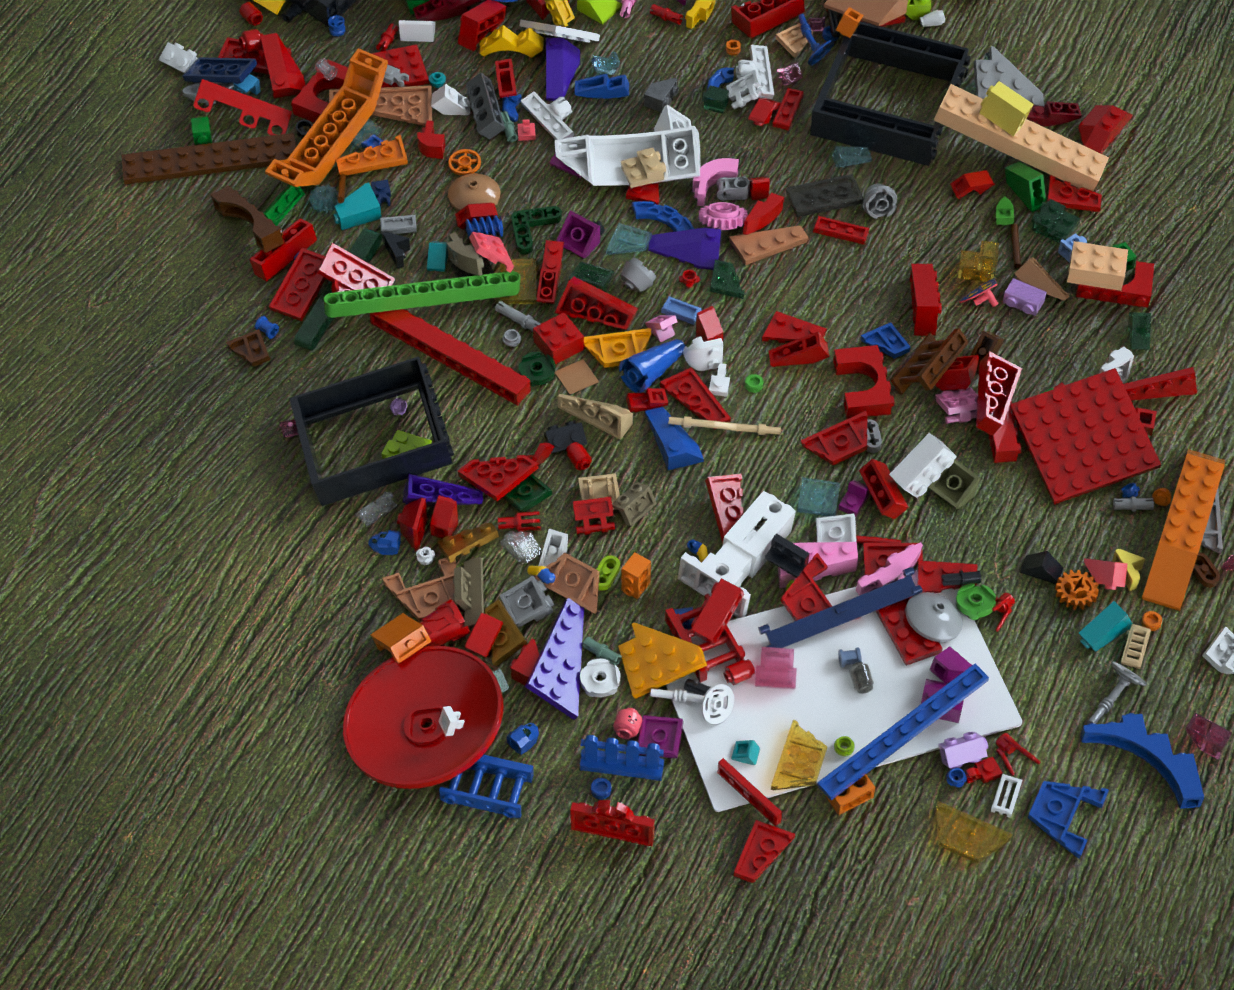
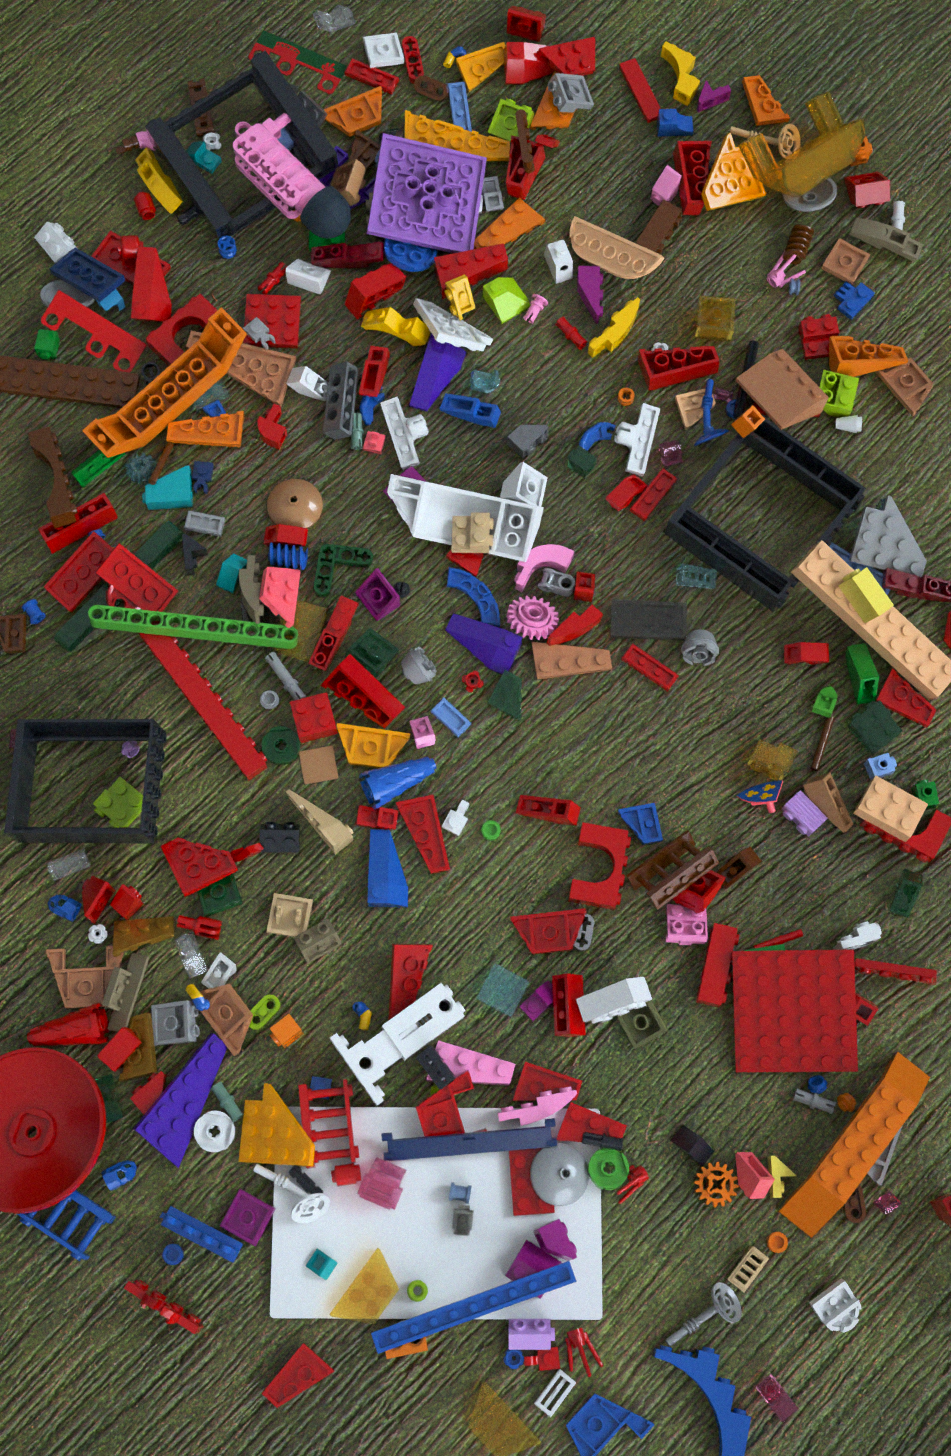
camera: 15 degrees right, 20 degrees up
clear bush [315,58,338,80] -> none
orange panel [370,613,431,664] -> none
dark purple wedge [403,474,483,507] -> none
teal plate [429,72,446,88] -> none
white tile [438,706,465,736] -> none
orange wheel [448,149,481,176] -> none
red brick [566,442,592,470] -> none
red plate [572,497,615,535] -> none
clear light blue wing [606,223,652,255] -> none
coral head [613,708,642,739] -> none
tan bar [668,416,781,435] -> none
white slope [683,337,723,371] -> none
red brick [691,578,745,646] -> none
slope [696,306,723,342] -> none
red tile [717,758,782,826] -> none
white plate [726,70,764,110] -> none
red wing [762,311,827,343] -> none
white plate [816,513,857,542] -> none
red piece [856,535,901,544] -> none
red wedge [910,264,942,336] -> none
red wedge [976,351,1022,436] -> none
teal slope [1079,601,1132,652] -> none

